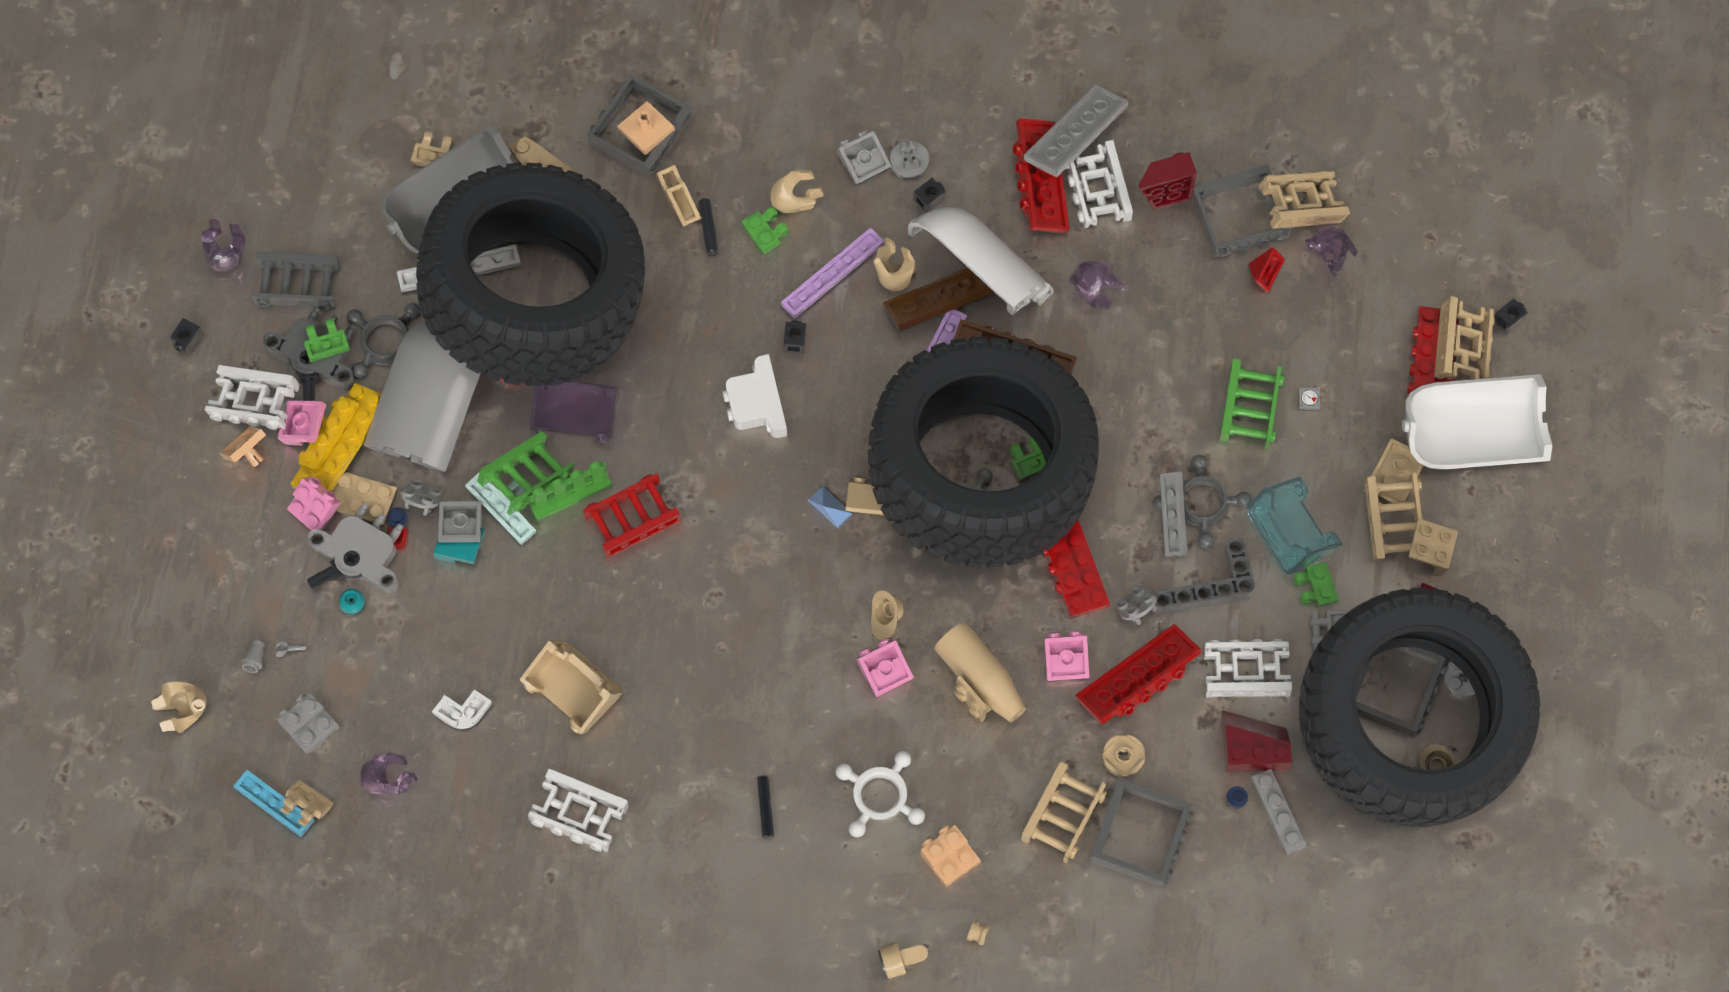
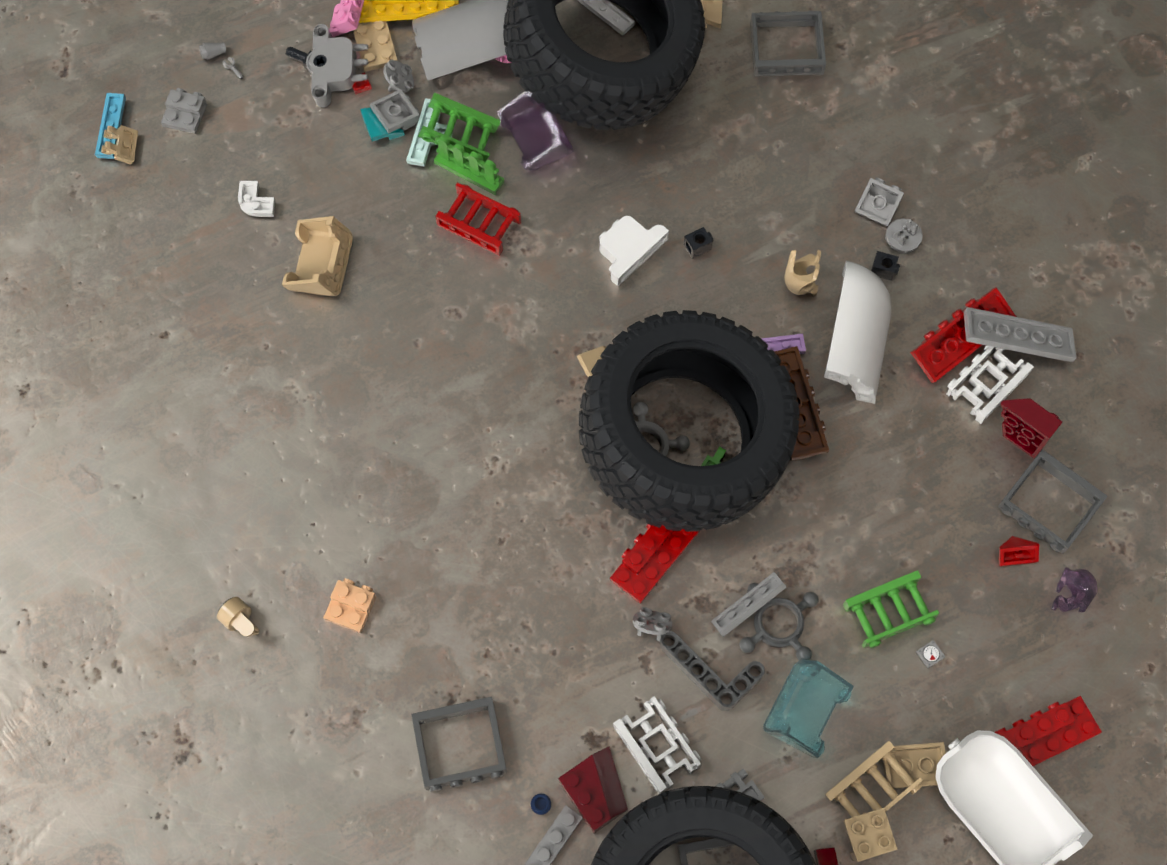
camera: 60 degrees right, 0 degrees up
tan piece [151,682,207,733] -> none
teal plate [339,588,365,614] -> none
clear purple piece [360,753,418,795] -> none
dark blue plate [387,507,408,527] -> none
white fence [528,769,628,852] -> none
light nougat tile [617,101,675,155] -> none
tan slope [655,165,701,227] -> none
black axle [698,198,718,255] -> none
bright green plate [741,207,789,255] -> none
black axle [757,776,774,838] -> none
tan piece [770,169,824,213] -> none
lavender plate [781,228,884,319] -> none
light blue slope [808,486,852,528] -> none
white piece [835,751,925,837] -> none
bright pink plate [856,638,914,697] -> none
tan piece [871,590,904,641] -> none
reddish brown plate [883,268,994,331] -> none
tan piece [934,622,1026,722] -> none
tan wheel [967,920,990,946] -> none
tan fence [1021,761,1107,863] -> none
bright pink plate [1043,631,1089,681] -> none
clear purple piece [1069,260,1126,310] -> none
red plate [1075,623,1201,725] -> none
tan plate [1102,735,1145,779] -> none
tan fence [1258,170,1350,229] -> none
bright green plate [1293,562,1339,607] -> none
tan fence [1434,296,1495,380] -> none
black brick [1494,298,1528,335] -> none

